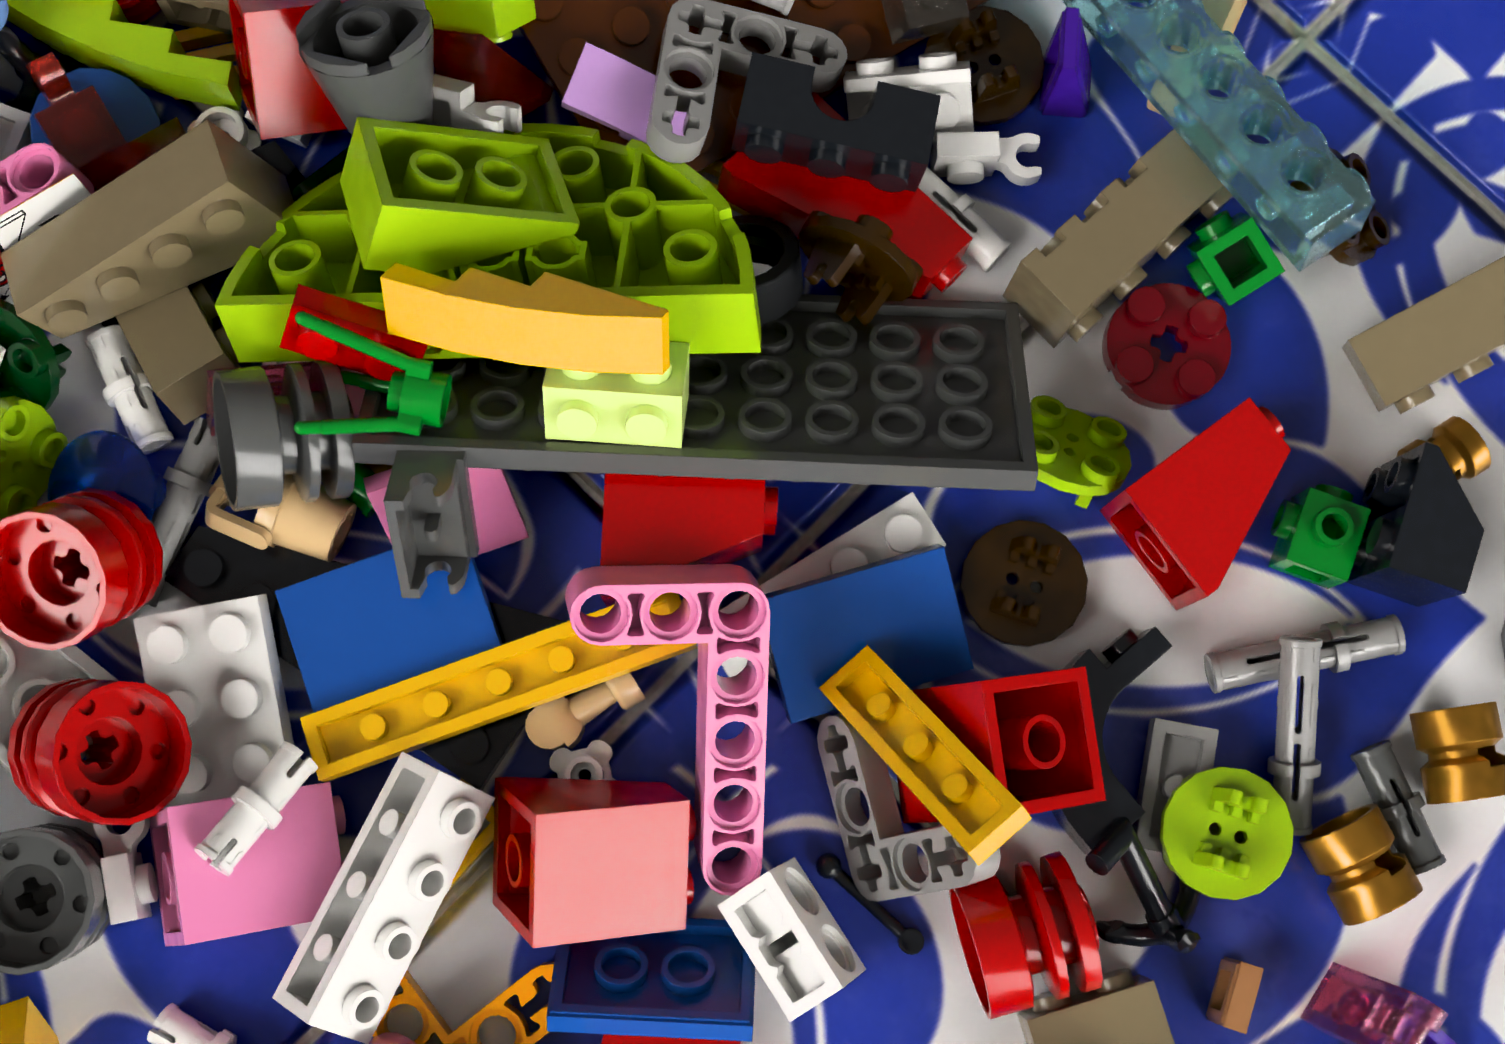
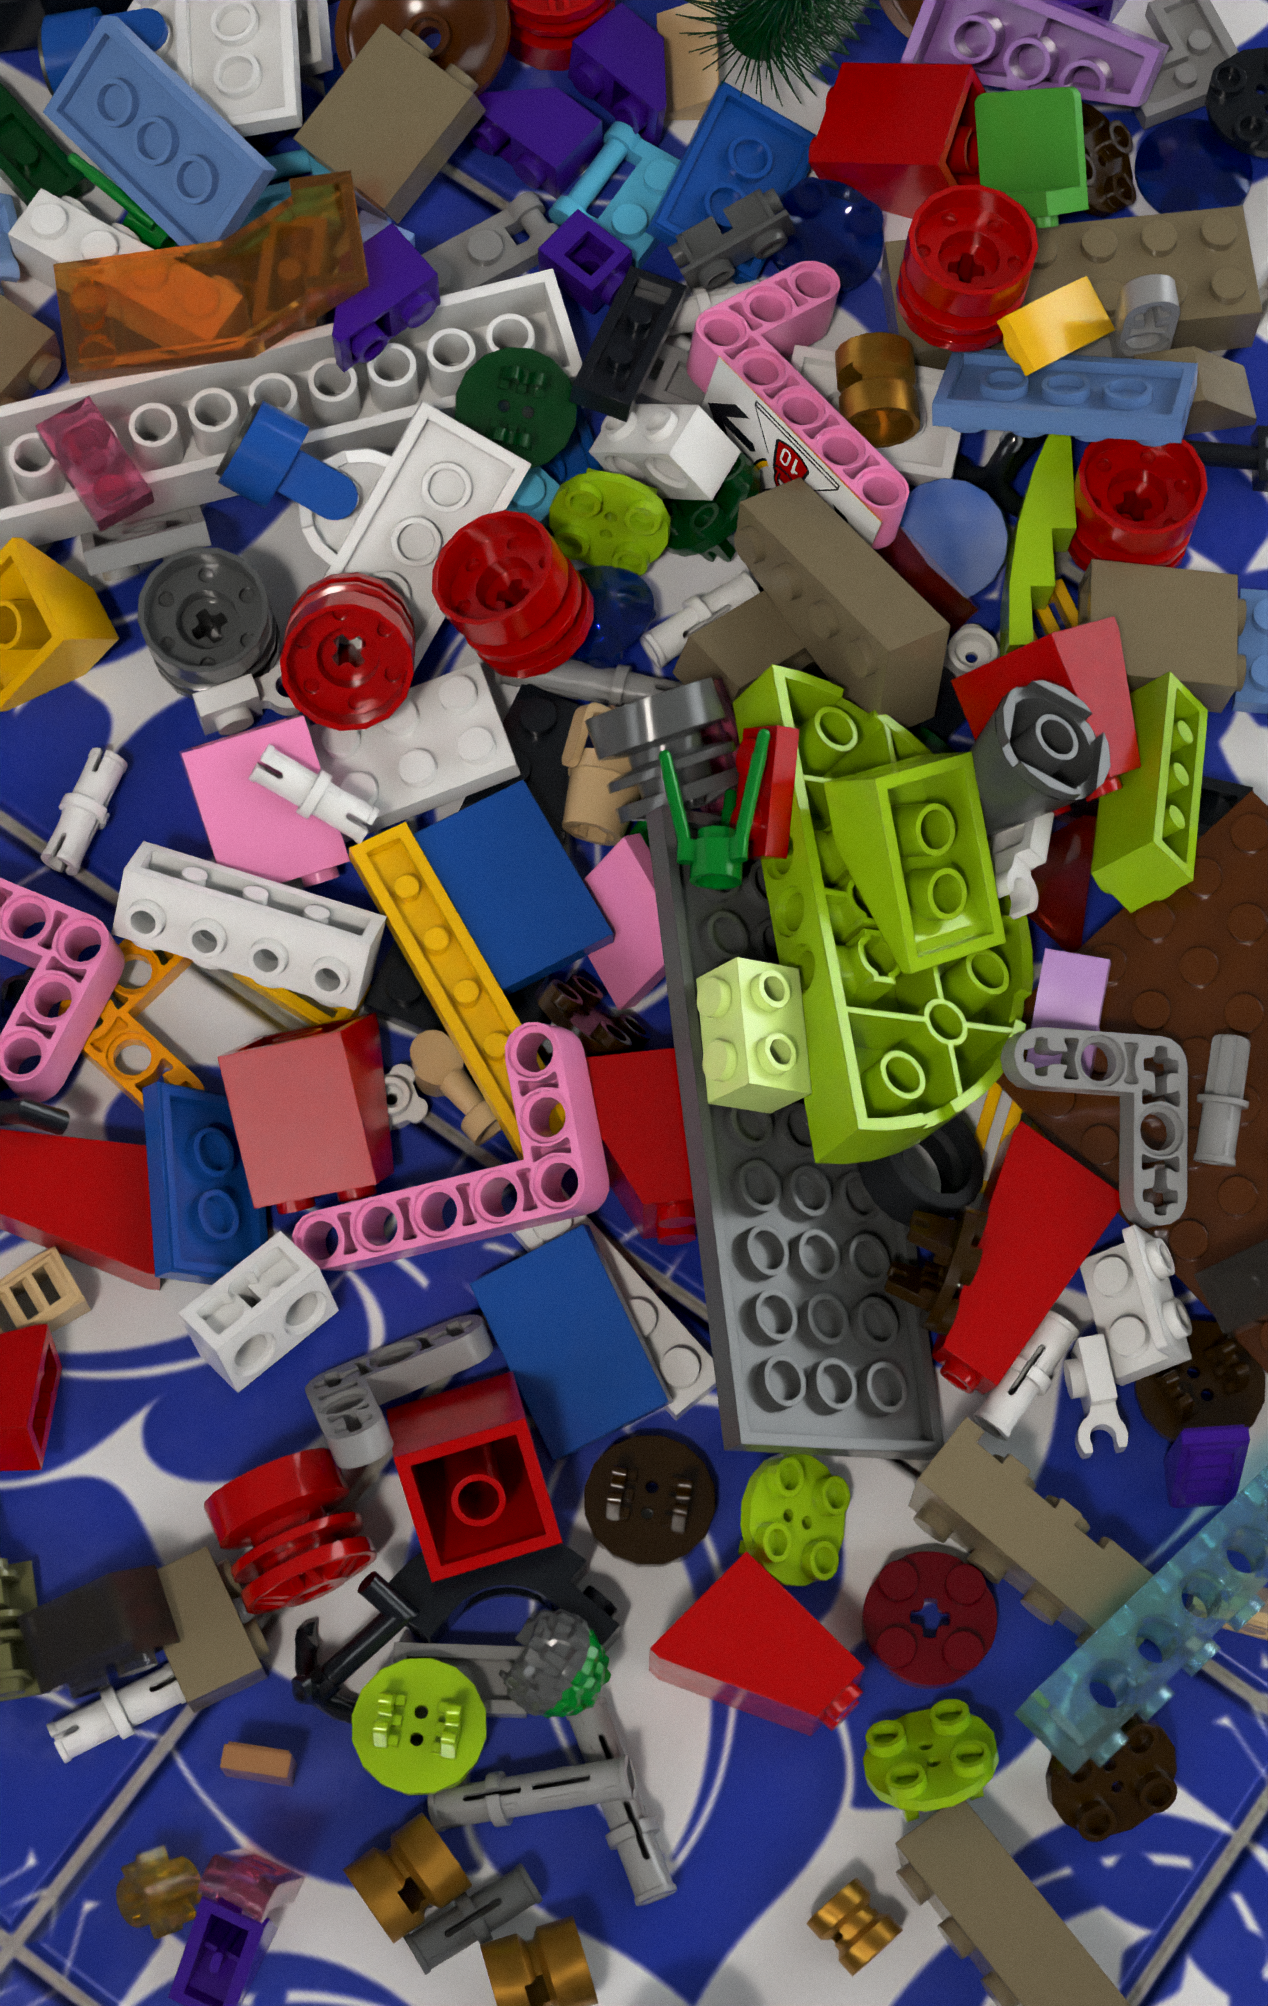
camera: 85 degrees right, 10 degrees down
clear red plate [25,52,127,168] -> none
yellow slope [380,263,670,375] -> none
dark grey hinge [383,450,479,599] -> none
black arch [731,52,941,192] -> none
black hinge [816,853,924,955] -> none
yellow plate [819,645,1032,866] -> none
green brick [1185,210,1285,306] -> none
green brick [1268,484,1371,589] -> none
black slope [1347,442,1484,607] -> none
none -> dark grey piece [499,1608,611,1719]
none -> dark brown plate [534,974,651,1061]
none -> lime plate [863,1699,999,1822]

